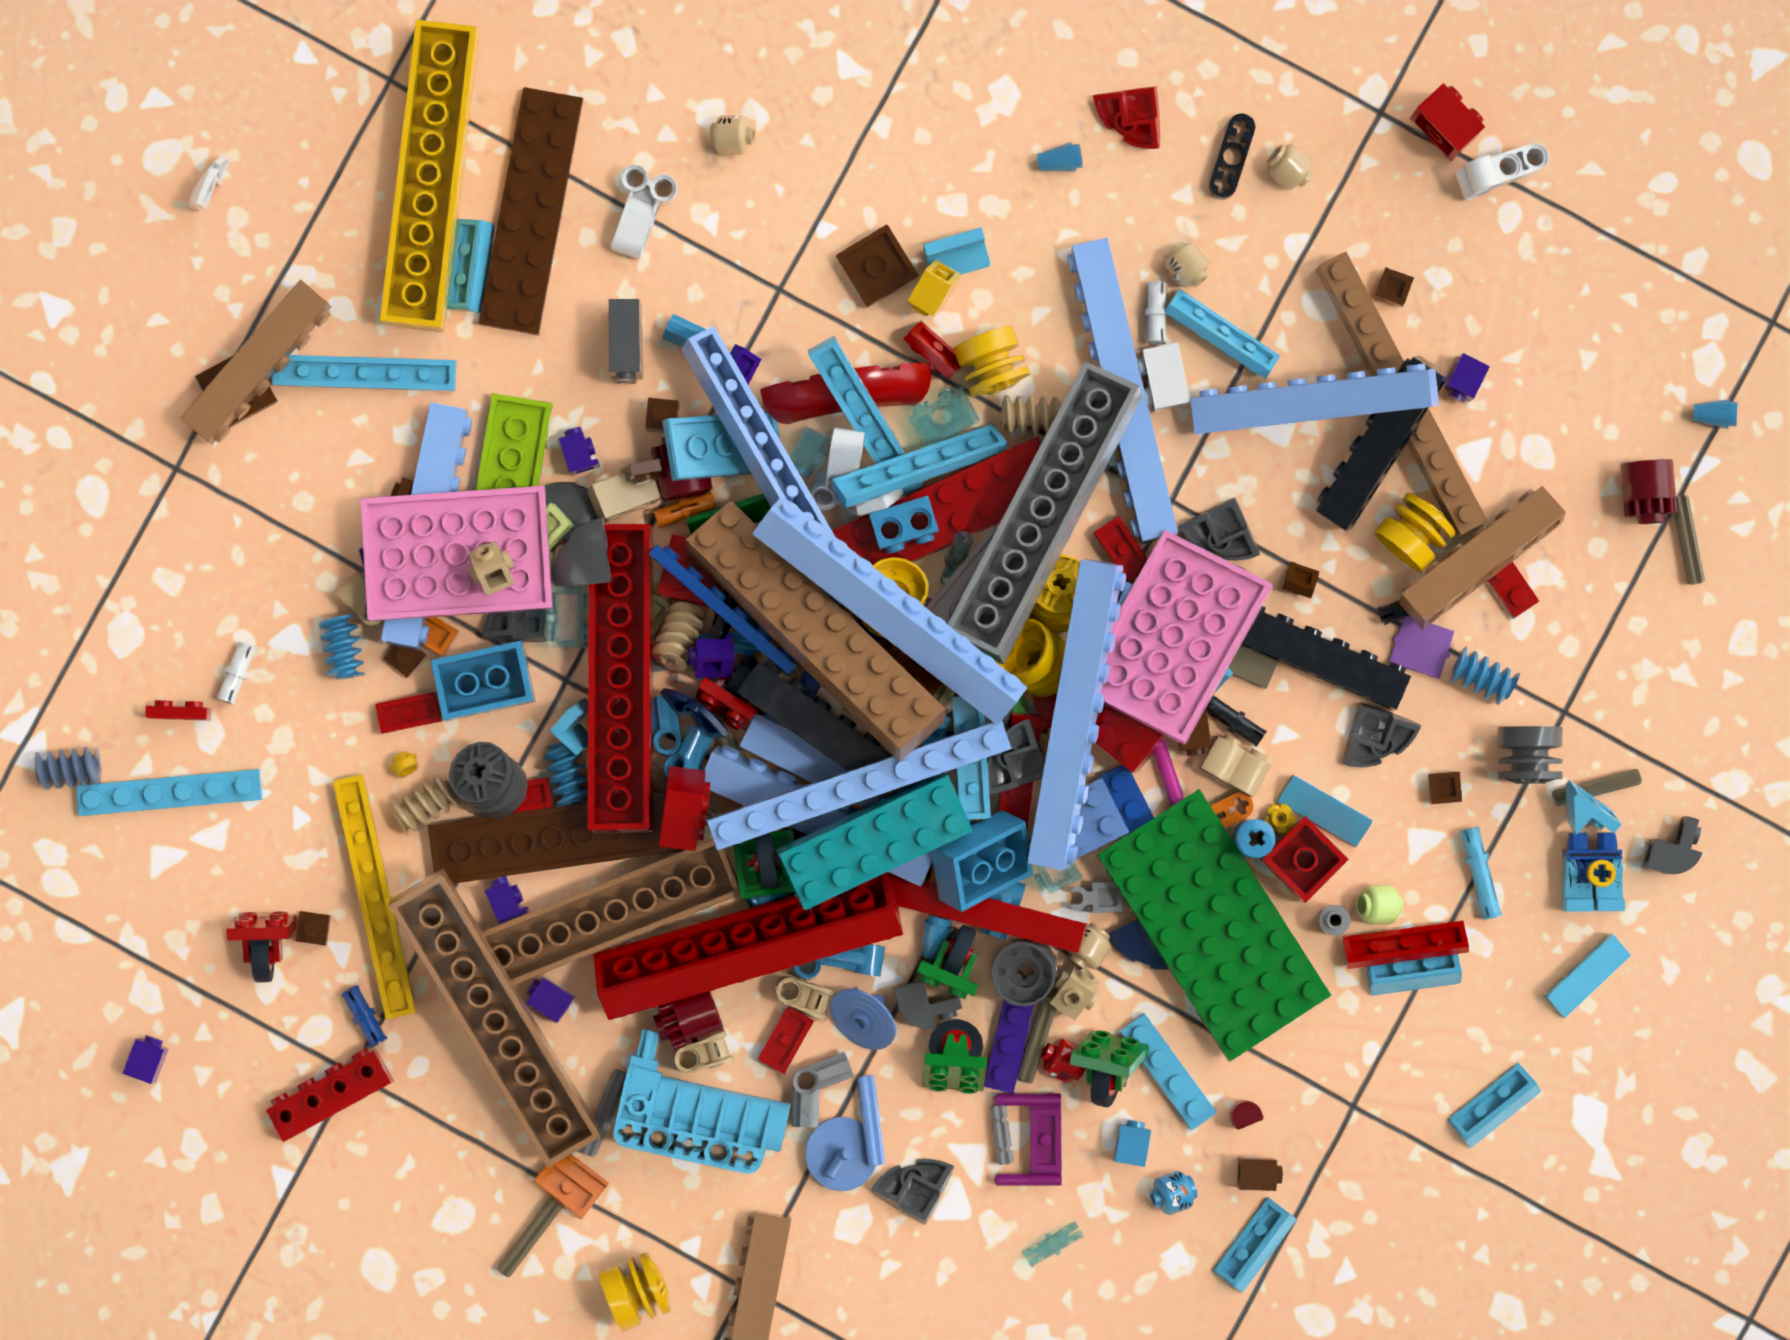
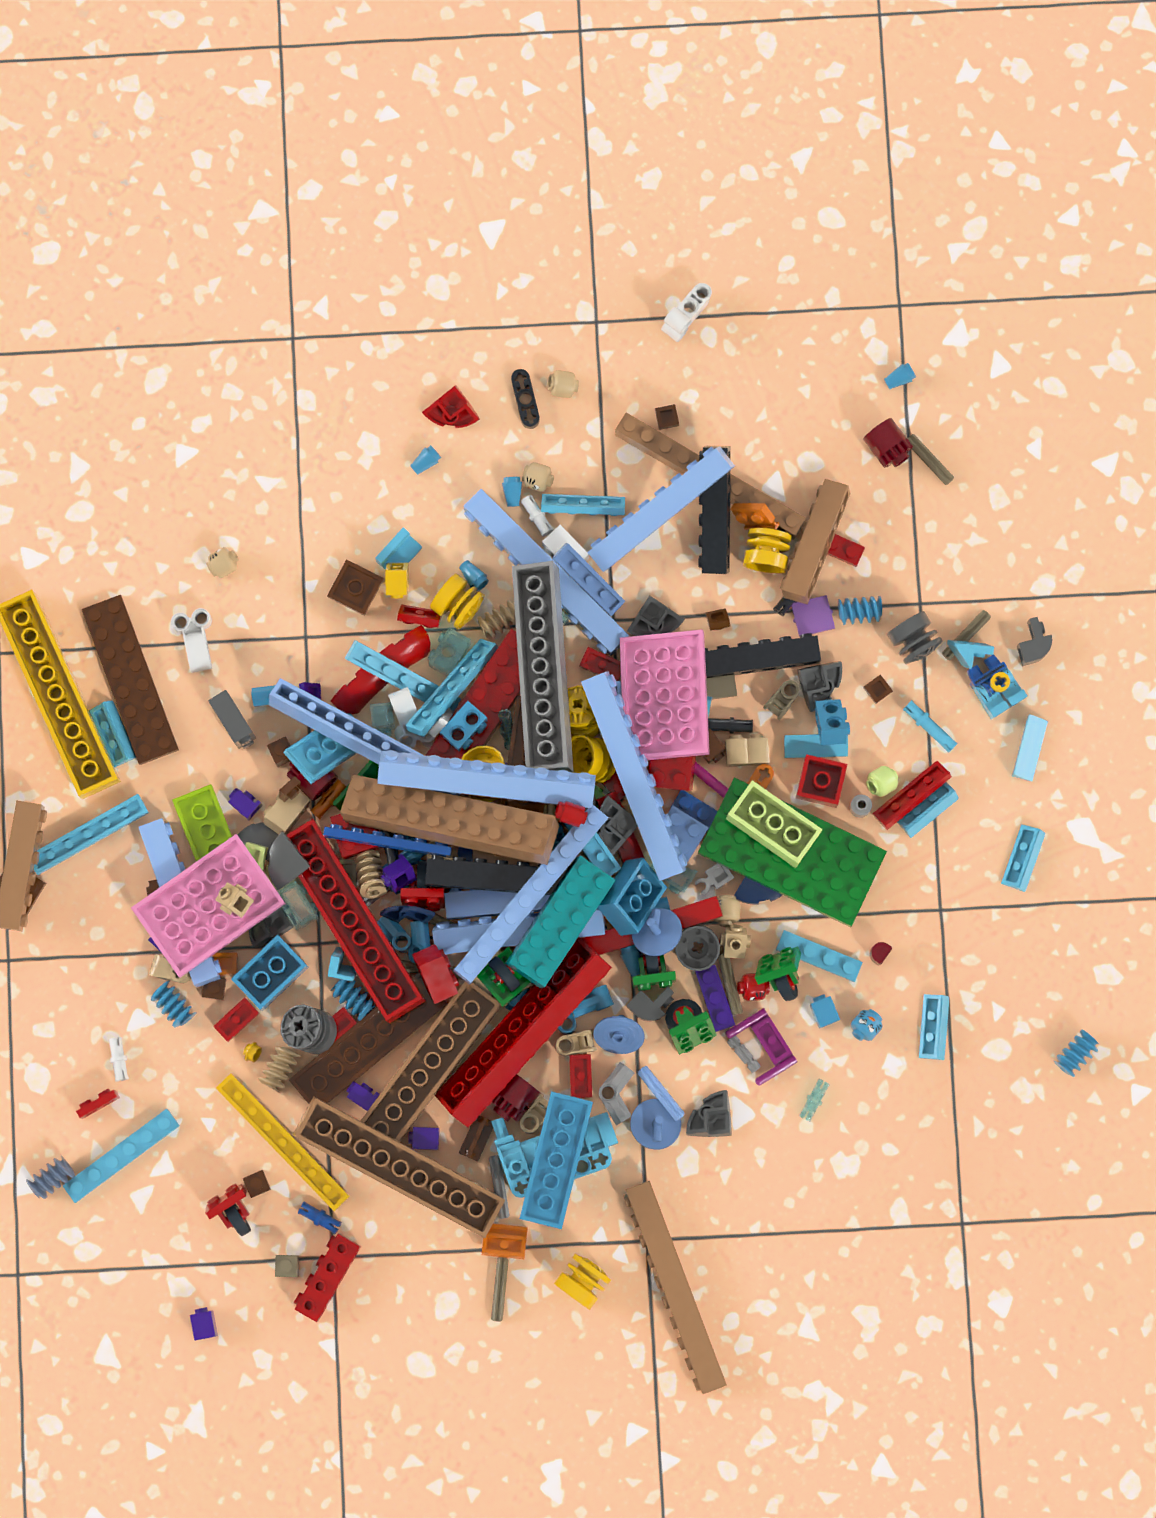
camera: 25 degrees left, 5 degrees down
dark azure piece [1233,819,1275,858] -> none
reddish brown brick [1237,1157,1283,1191] -> none
yellow plate [1265,804,1295,834] -> none
red brick [1410,83,1485,162] -> none
dark purple brick [1443,353,1490,403] -> none
none -> dark tan brick [275,1255,300,1277]
none -> dark azure cone [459,560,489,591]
none -> reddish brown hinge [459,1115,493,1162]
none -> dark azure cone [502,477,522,507]
none -> dark azure plate [519,1091,593,1229]
none -> medium blue plate [552,543,625,616]
none -> red brick [554,801,588,827]
none -> medium blue shield [632,908,682,956]
none -> yellowish green brick [726,780,823,868]
none -> orange plate [730,503,780,530]
none -> dark tan piece [763,680,800,721]
none -> dark azure brick [815,699,850,746]

